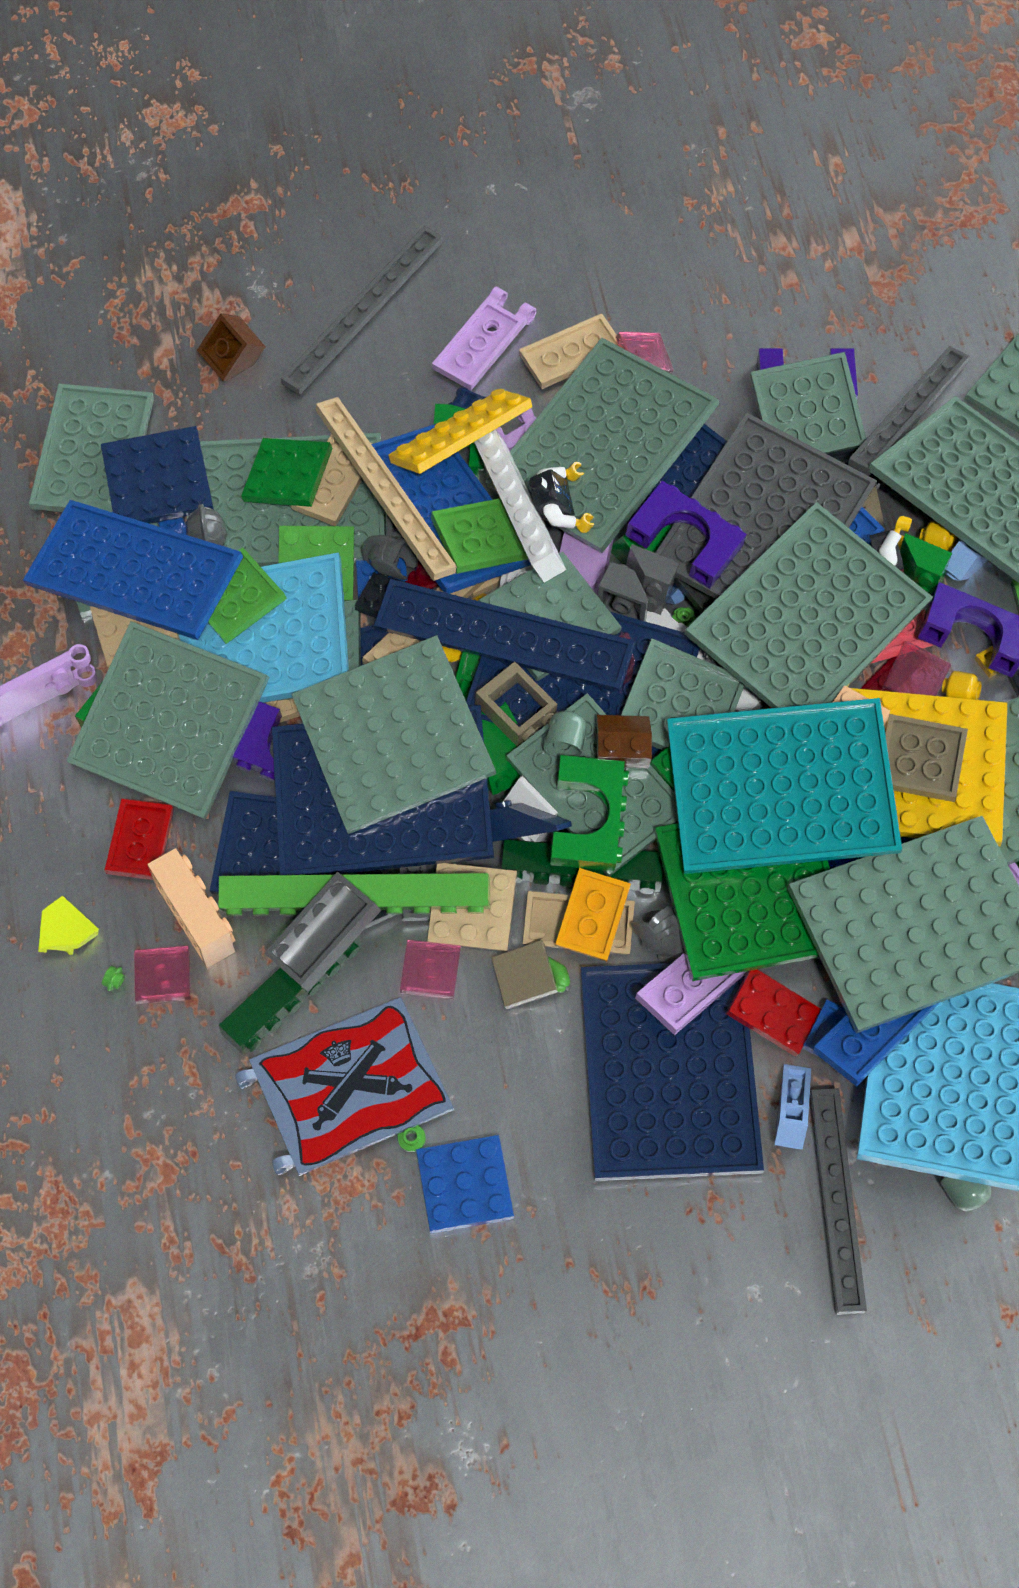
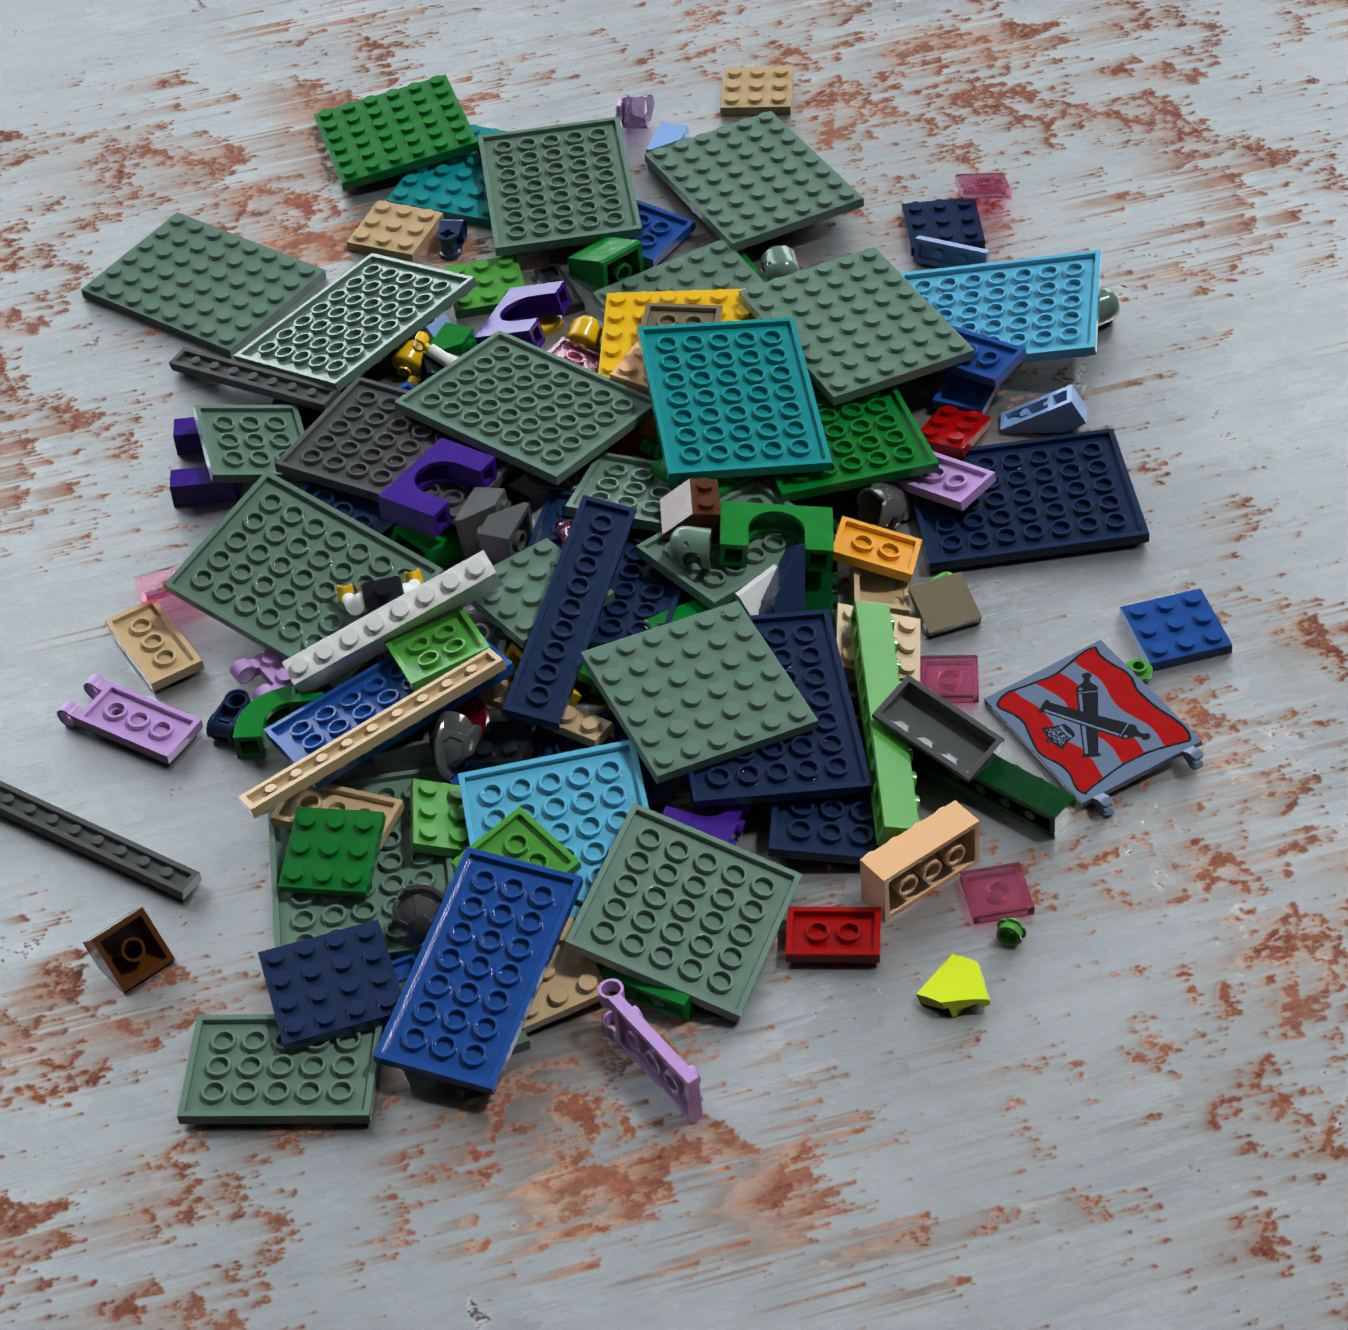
camera: 90 degrees left, 20 degrees down
yellow plate [388,389,532,474] -> none
dark tan window [475,662,557,747] -> none
dark grey plate [810,1088,867,1315] -> none

